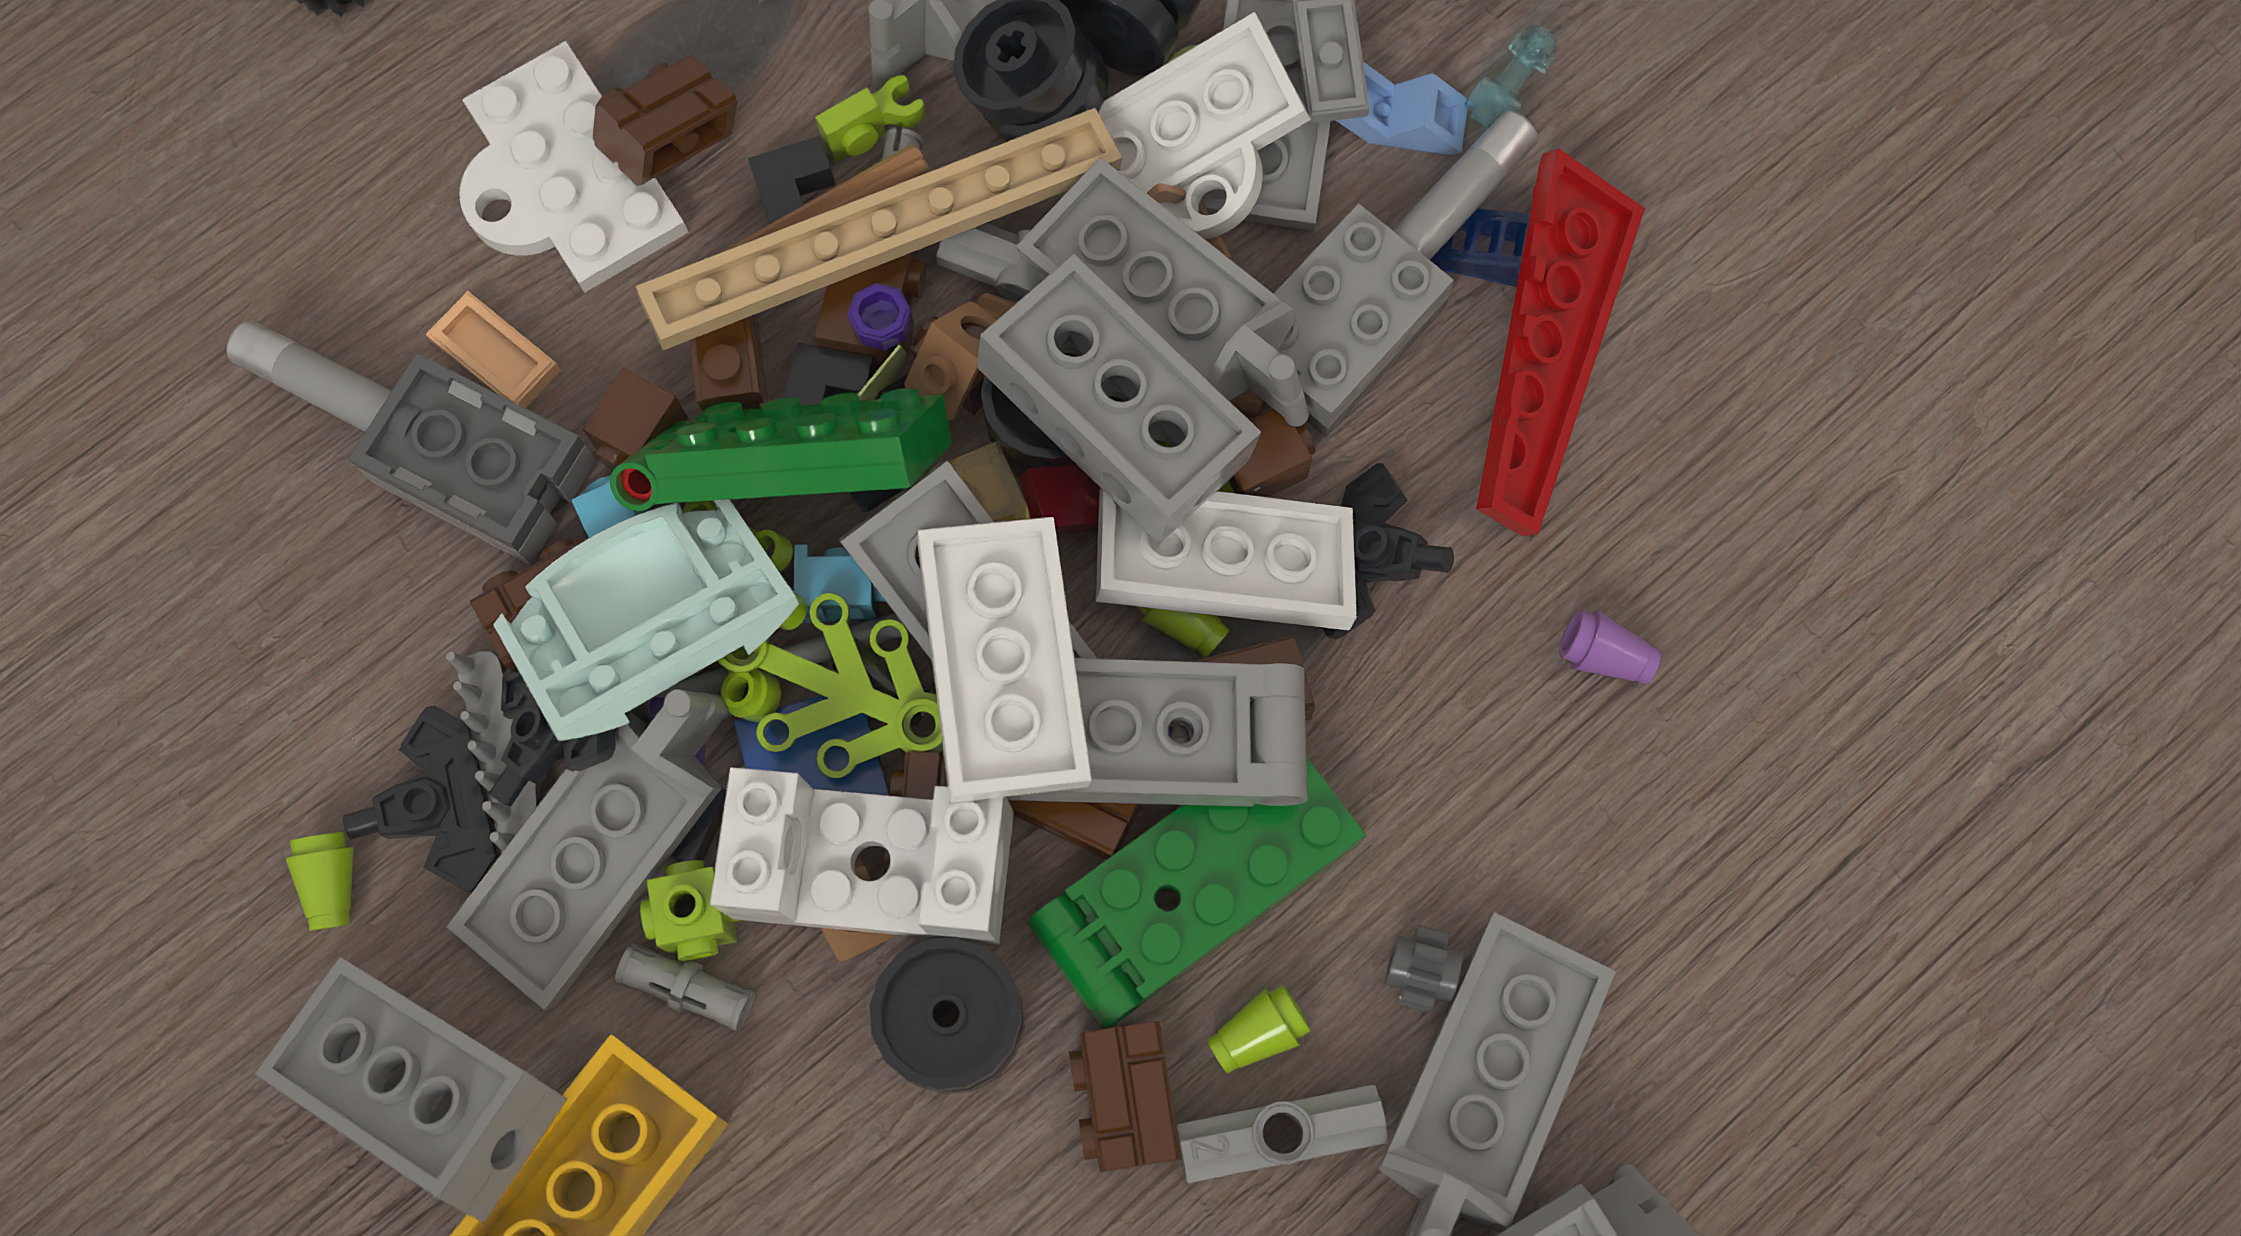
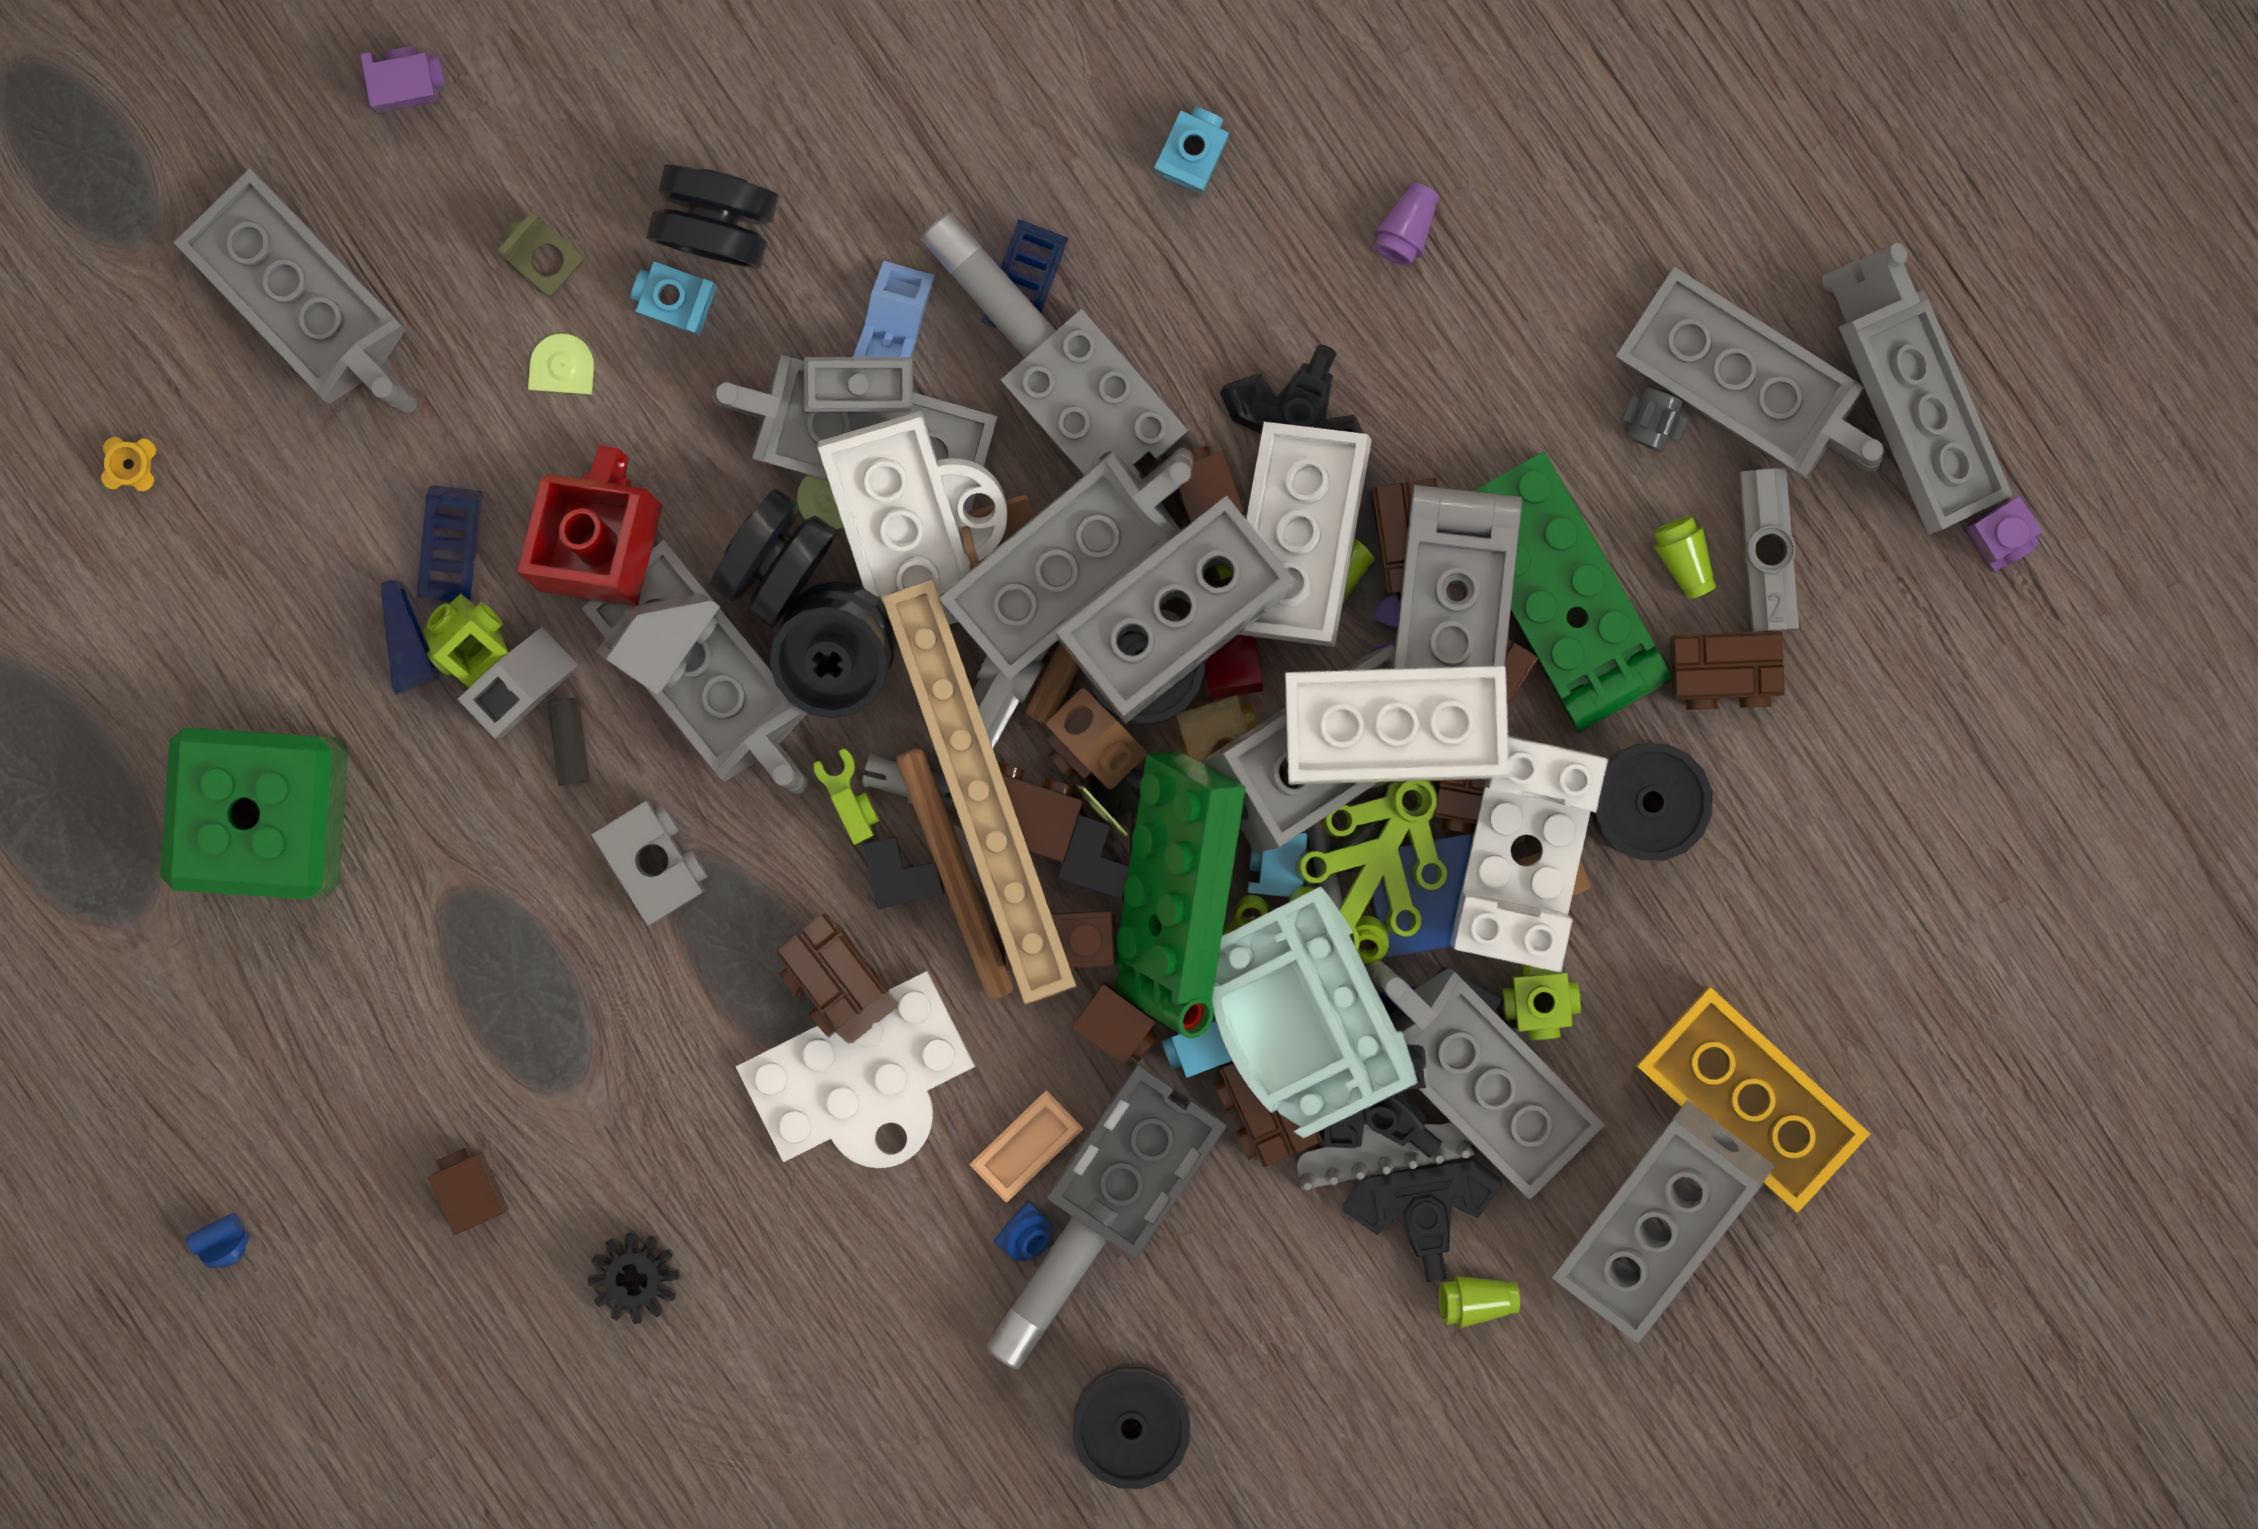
camera: 85 degrees left, 15 degrees up
light grey pin [615,942,755,1032] -> none
dark purple tile [848,283,913,351] -> none
clear light blue bar [1464,25,1557,128] -> none
red wing [1476,148,1645,536] -> none
none -> blue plate [993,1200,1052,1261]
none -> black wheel [1073,1363,1190,1489]
none -> medium azure brick [1154,107,1229,195]

